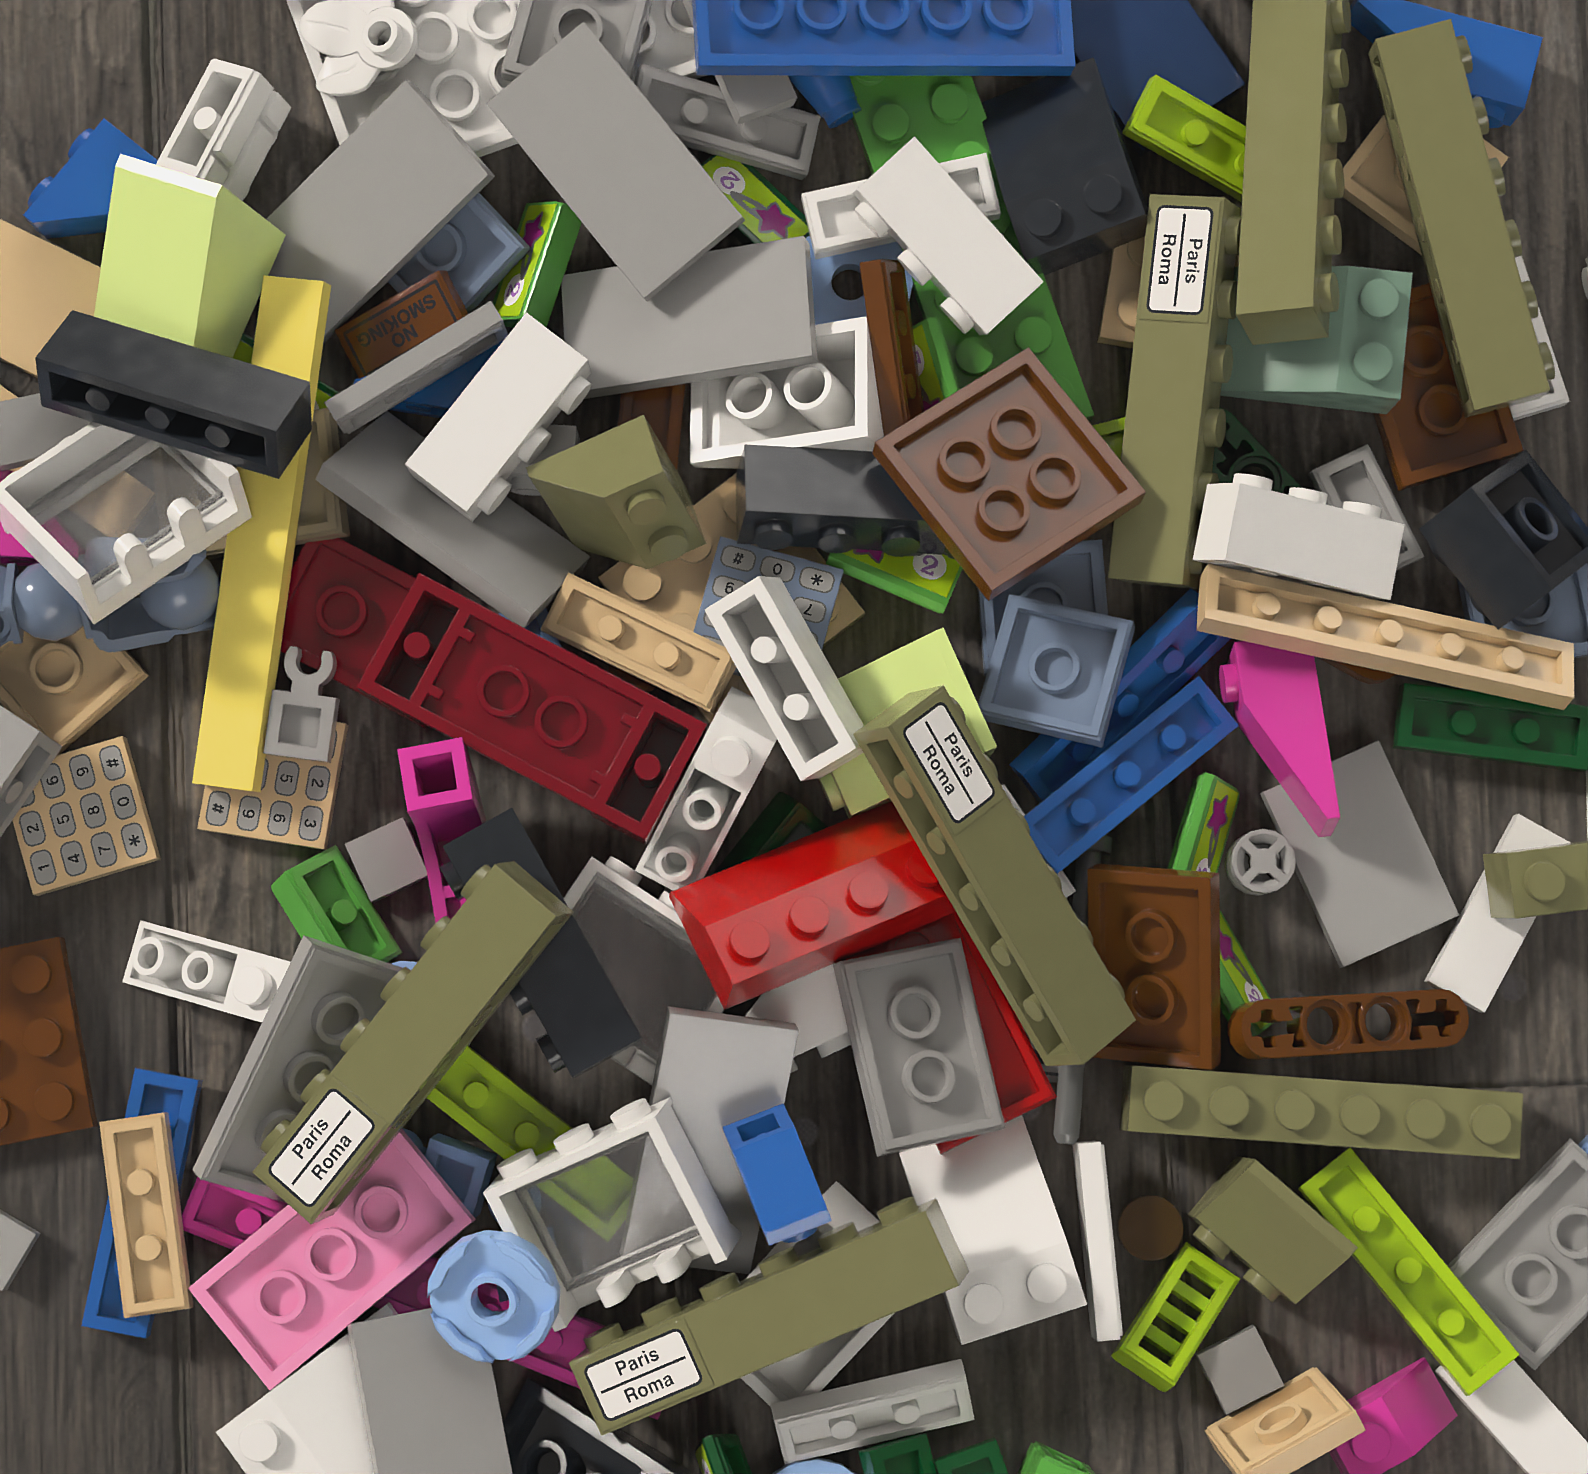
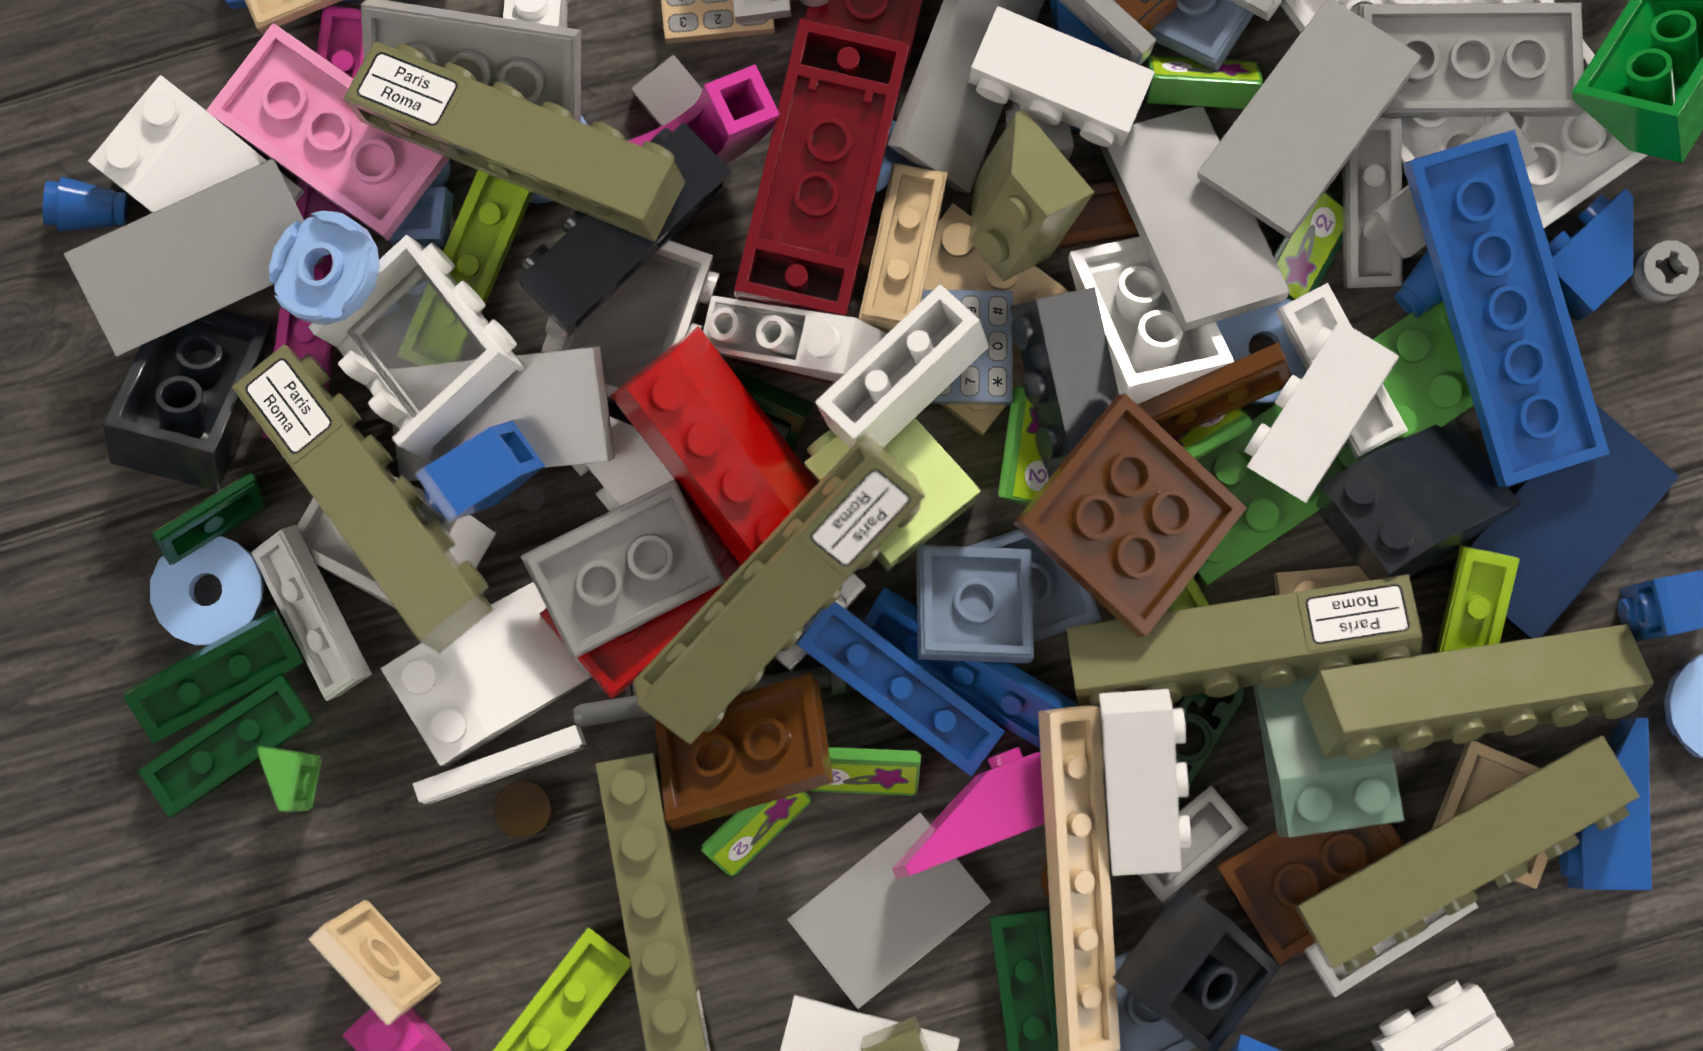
camera: 75 degrees right, 0 degrees up
bright green slope [271,845,402,963] -> none
lime slope [1111,1242,1240,1392] -> none
olive slope [1187,1156,1358,1304] -> none
light grey tile [1195,1325,1285,1414] -> none
light grey wheel [1225,829,1296,896] -> none
reddish brown beam [1227,989,1469,1060] -> none

